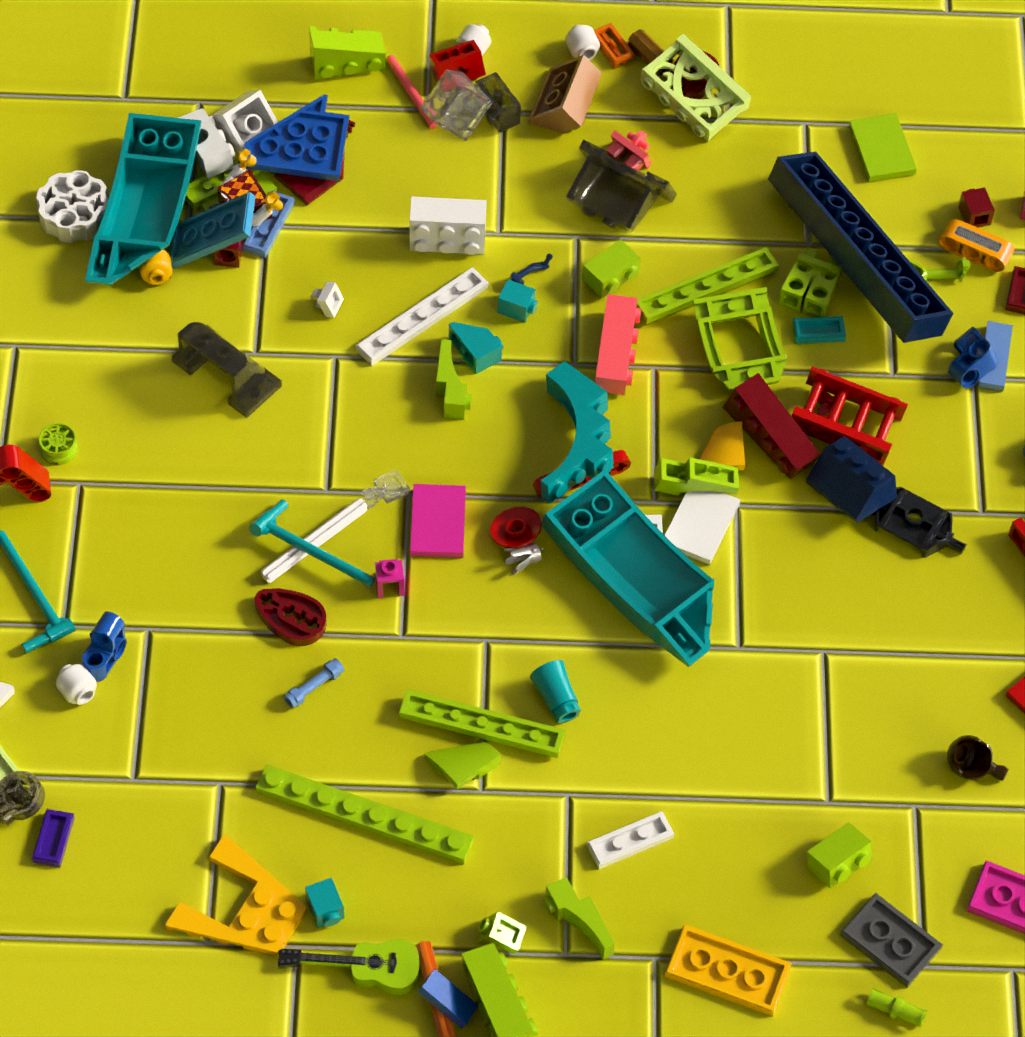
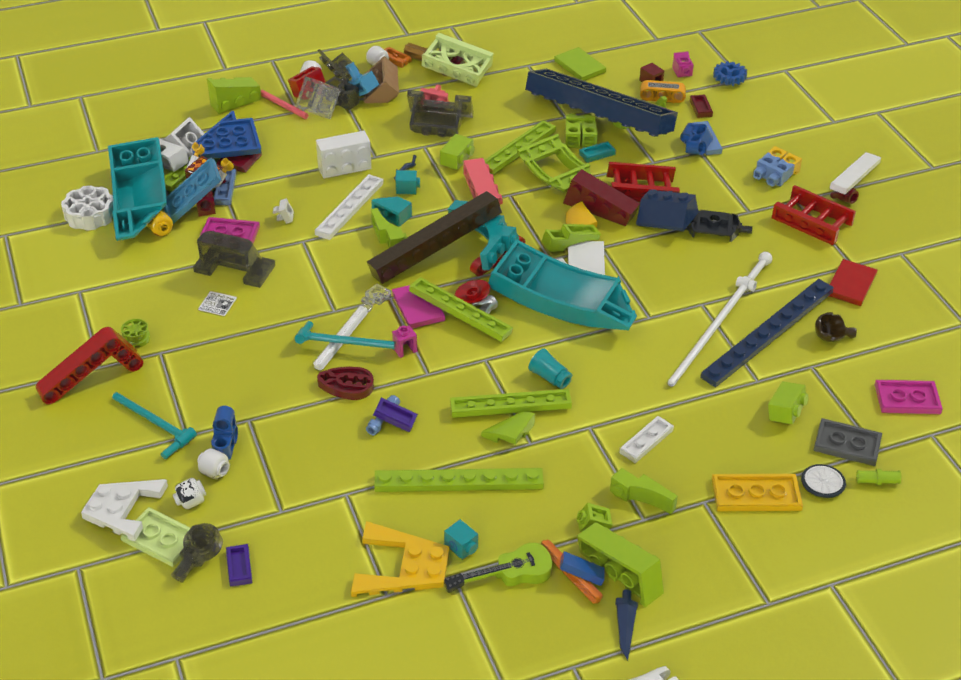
camera: 20 degrees left, 15 degrees down
none -> white head [173,478,207,509]
none -> sticker [198,291,237,316]
none -> dark pink tile [199,217,260,249]
none -> clear smoke bracket [317,49,359,85]
none -> dark azure brick [341,62,380,101]
none -> dark brown brick [367,191,502,284]
none -> dark purple tile [373,397,418,432]
none -> lime plate [409,277,513,342]
none -> white bar [668,252,773,387]
none -> dark blue plate [700,279,834,388]
none -> white wheel [801,464,846,498]

